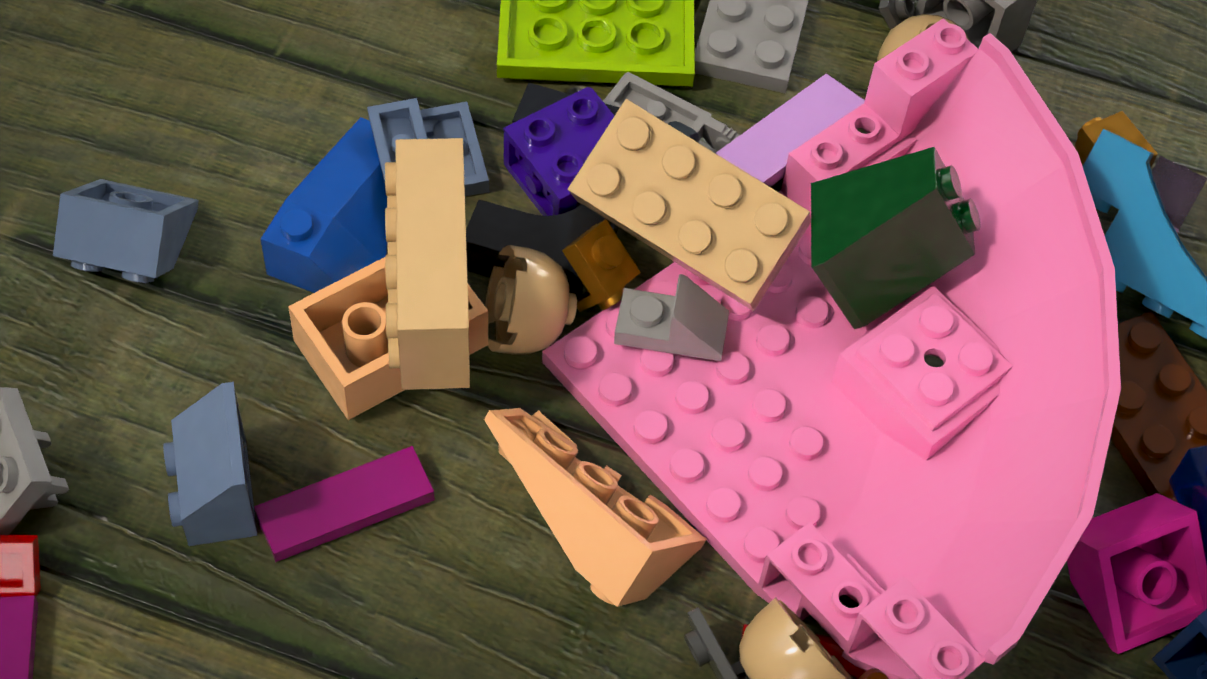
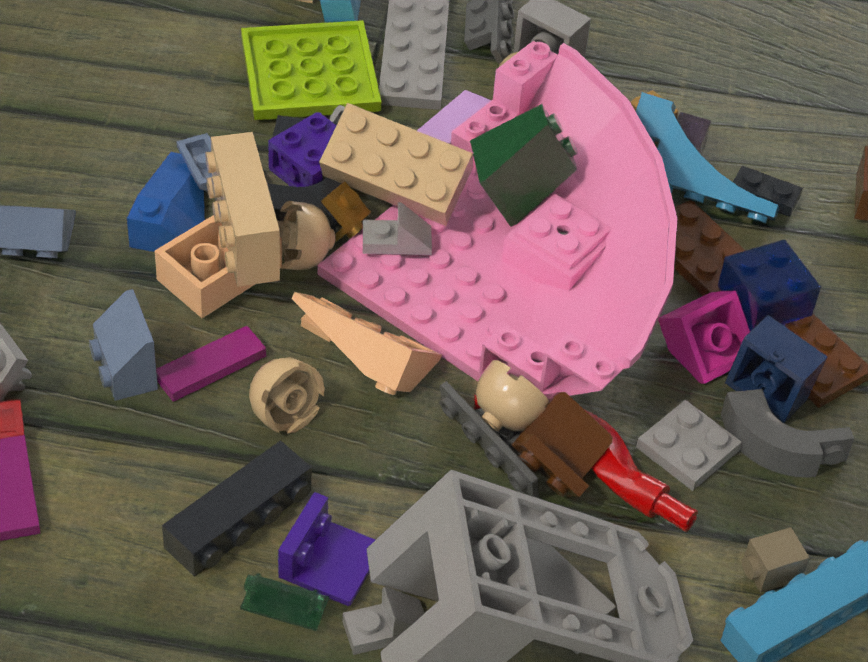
camera: 10 degrees left, 10 degrees down
none -> tan cylinder [249,357,325,433]

